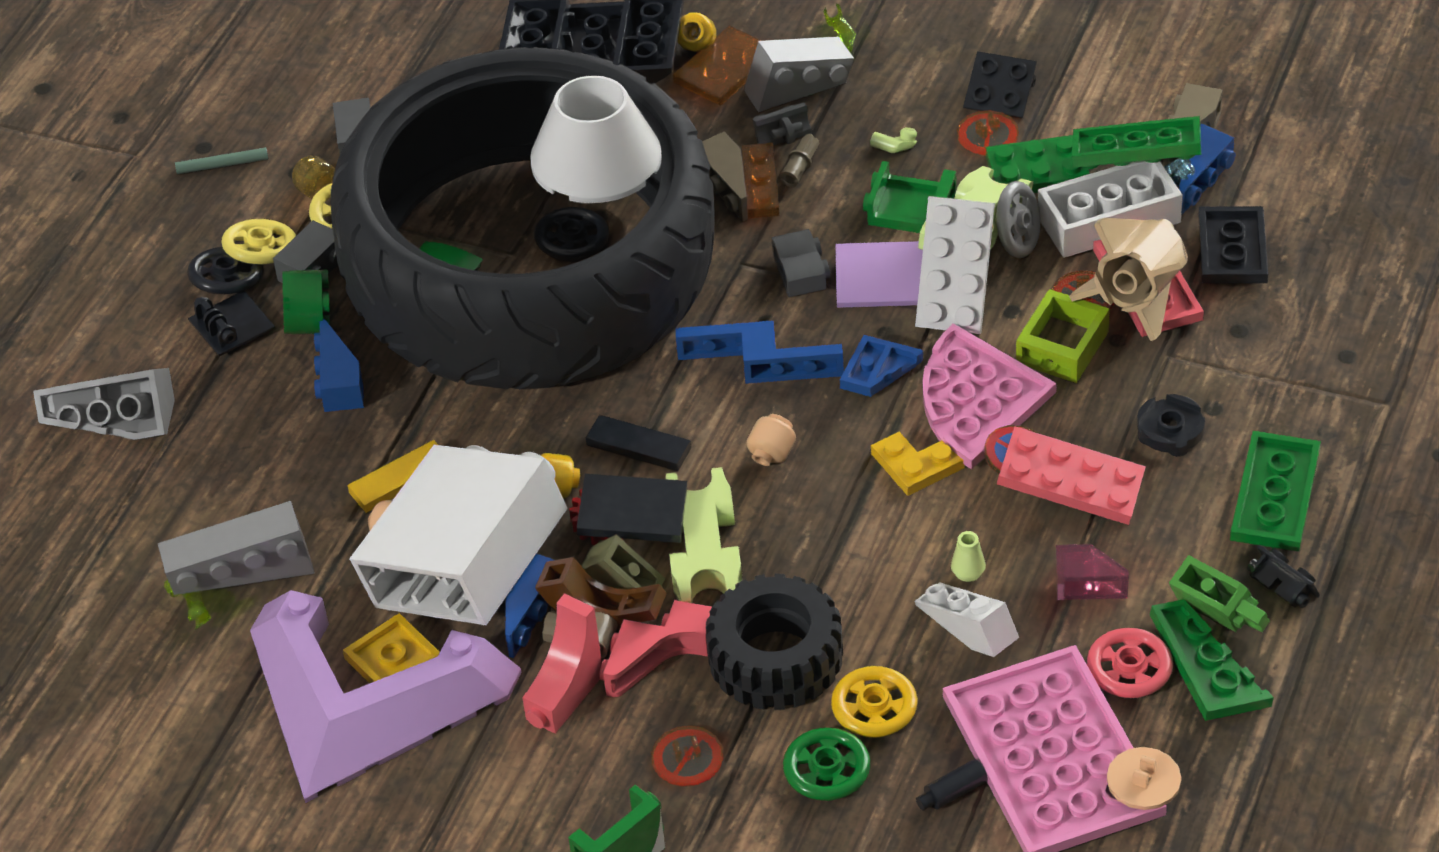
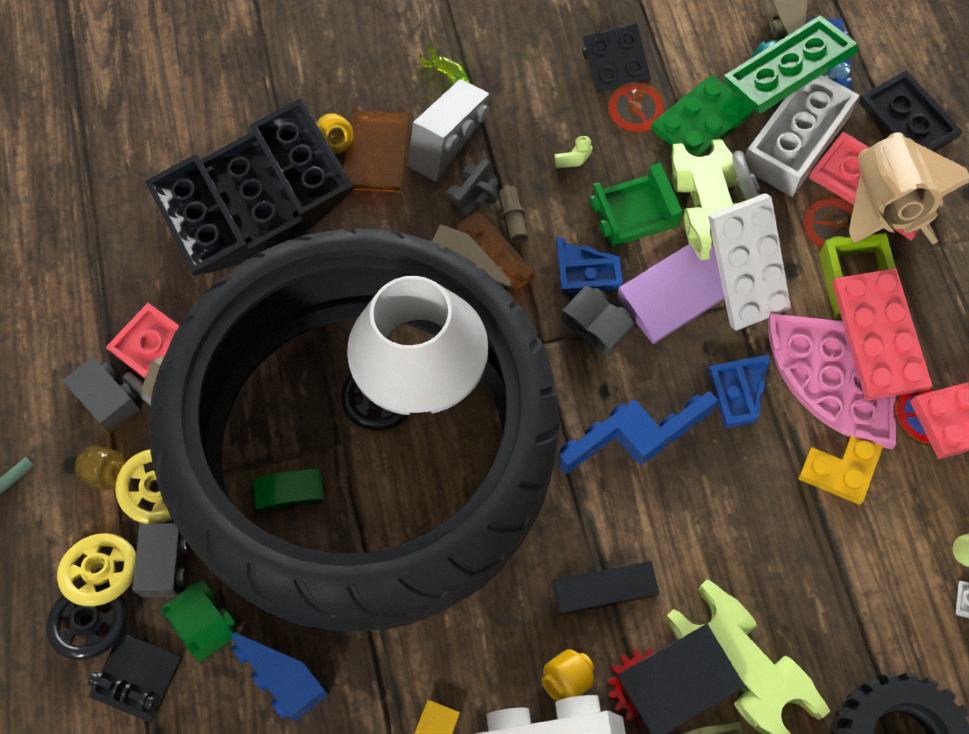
camera: 35 degrees left, 20 degrees up
light nougat head [747,414,796,466] -> none
none -> blue wing [556,237,623,295]
none -> coral plate [832,268,932,401]

